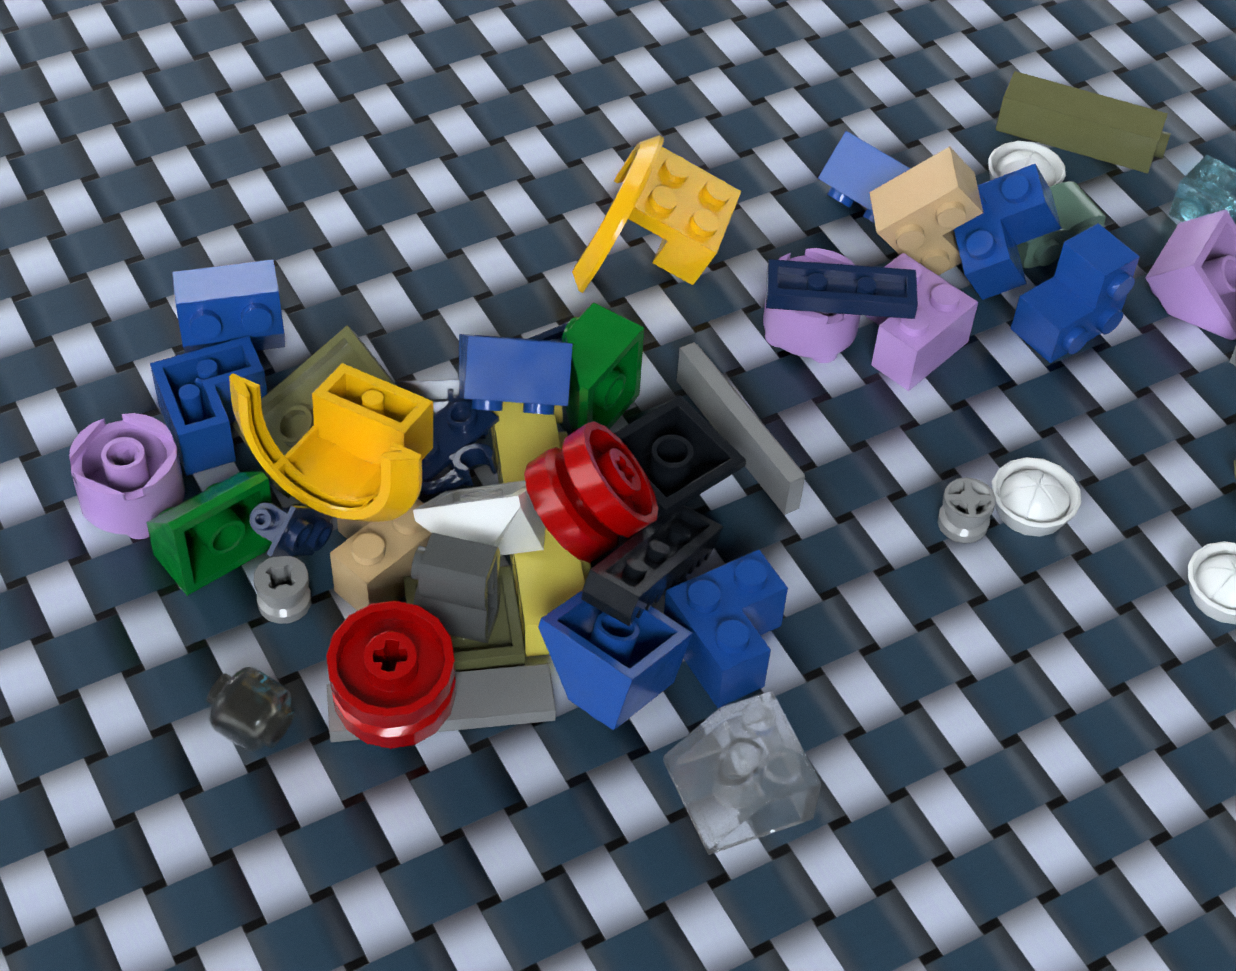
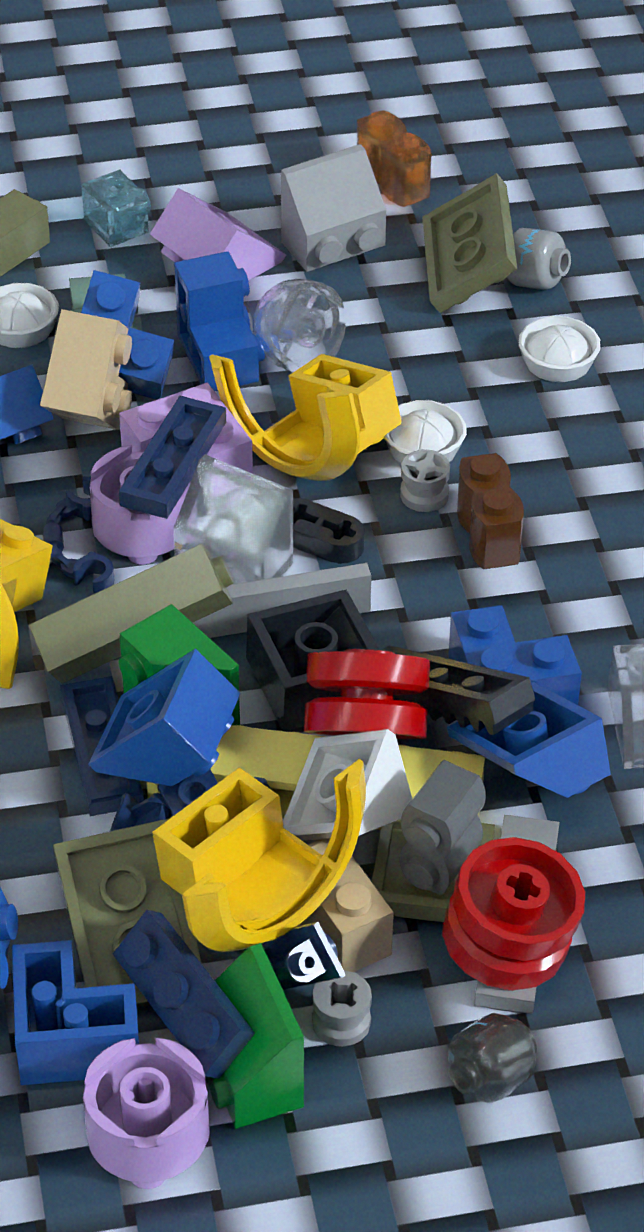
camera: 70 degrees left, 5 degrees down
none -> olive brick [29,544,234,684]
none -> dark blue piece [42,476,115,594]
none -> dark blue plate [113,910,255,1079]
none -> clear slope [174,454,293,584]
none -> yellow piece [209,354,402,481]
none -> clear cylinder [252,279,346,373]
none -> black beam [275,498,364,564]
none -> reddish brown brick [457,453,524,569]

